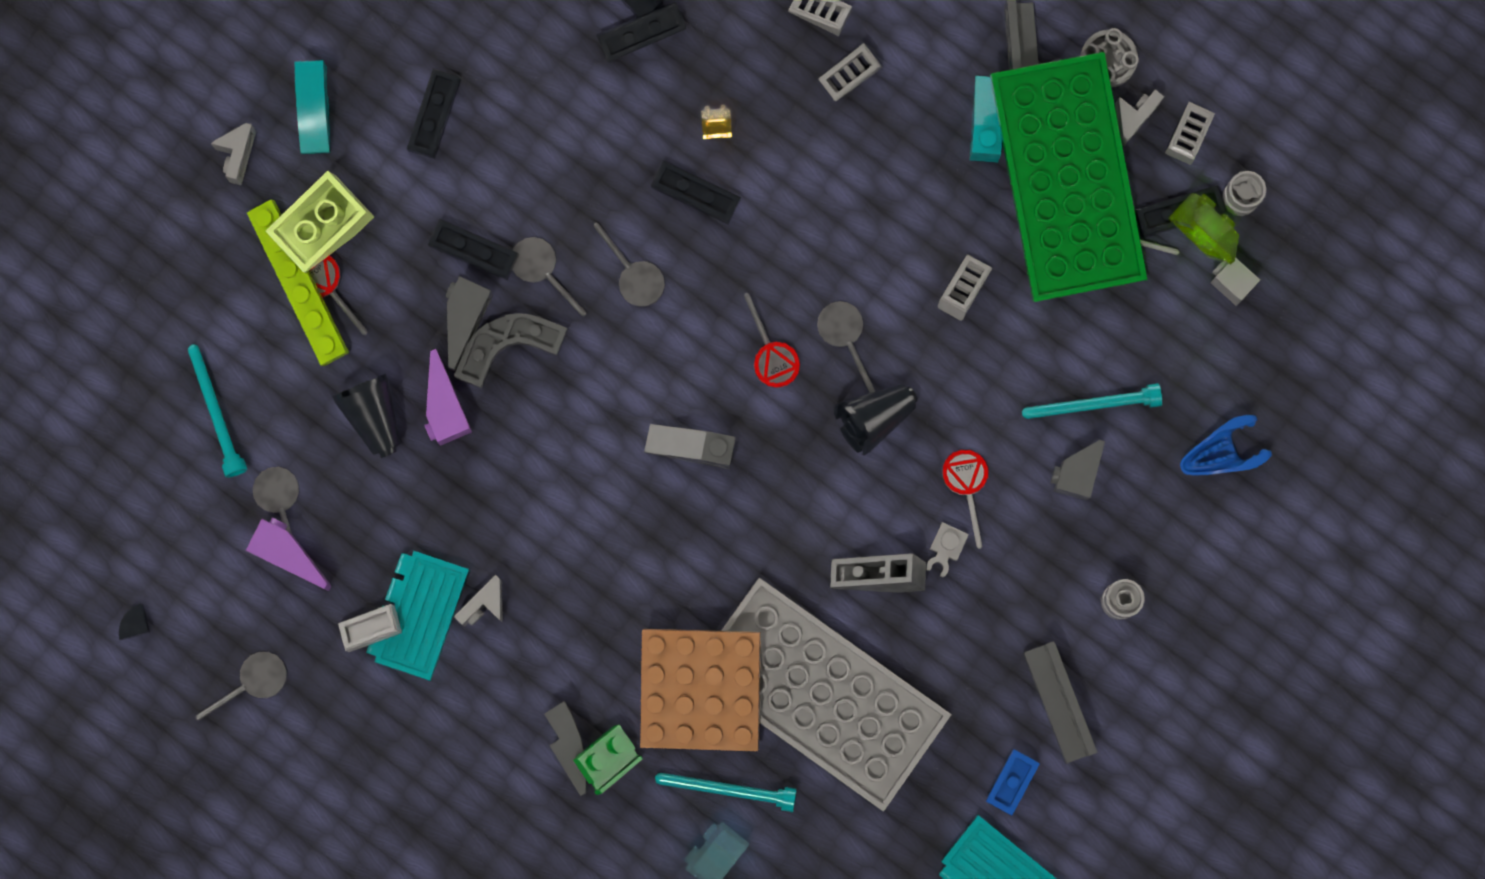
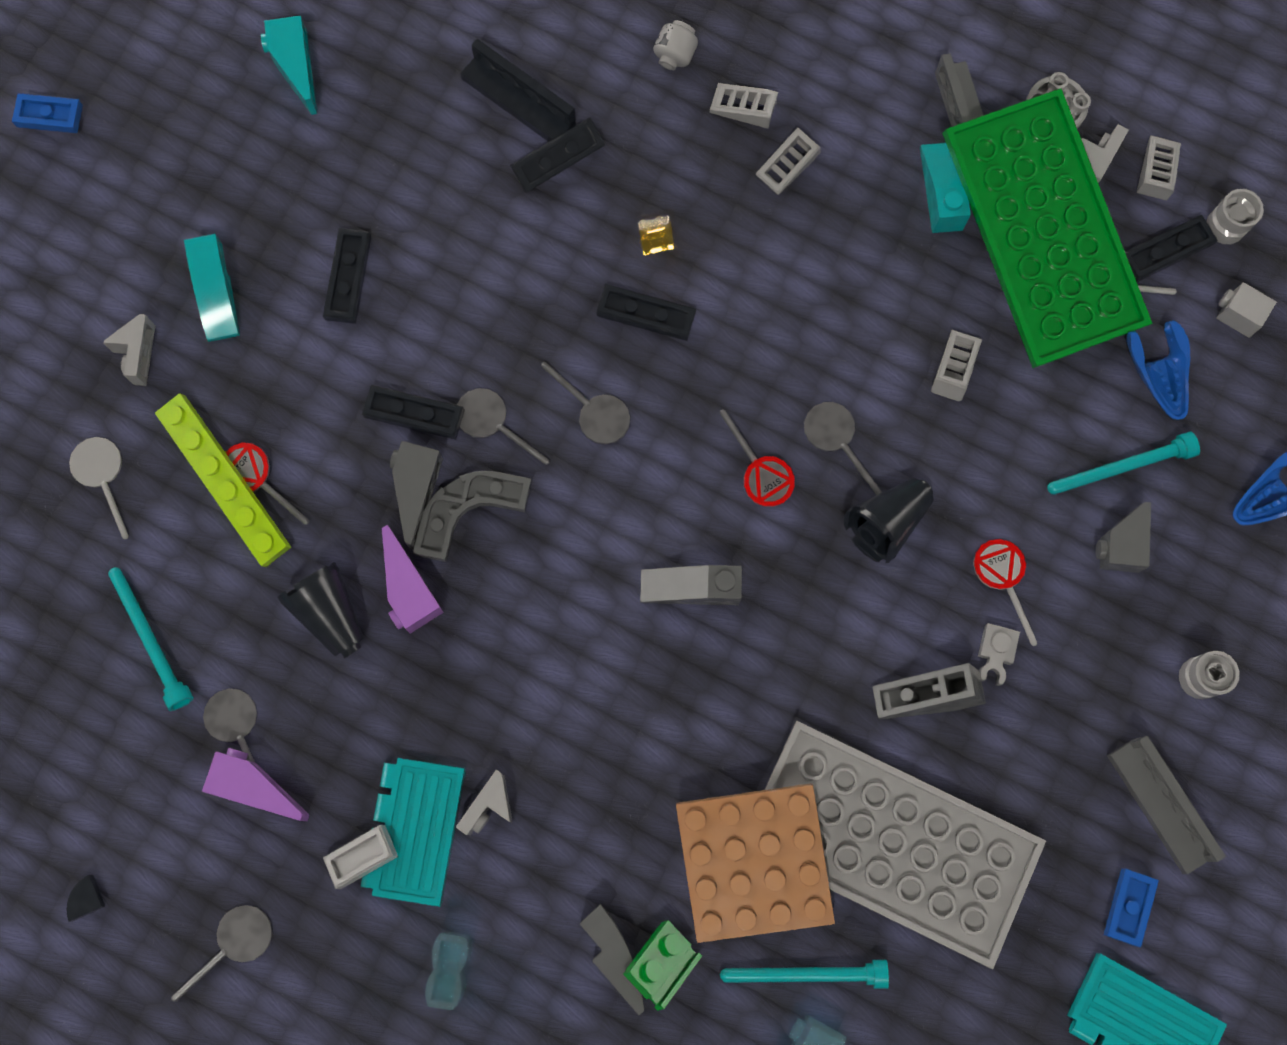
camera: 10 degrees left, 5 degrees down
yellowish green slope [266,171,374,273] -> none
clear neon green slope [1168,193,1239,265] -> none
none -> light grey piece [69,437,129,539]
none -> clear light blue brick [425,931,472,1010]
none -> blue animal [1126,321,1190,420]

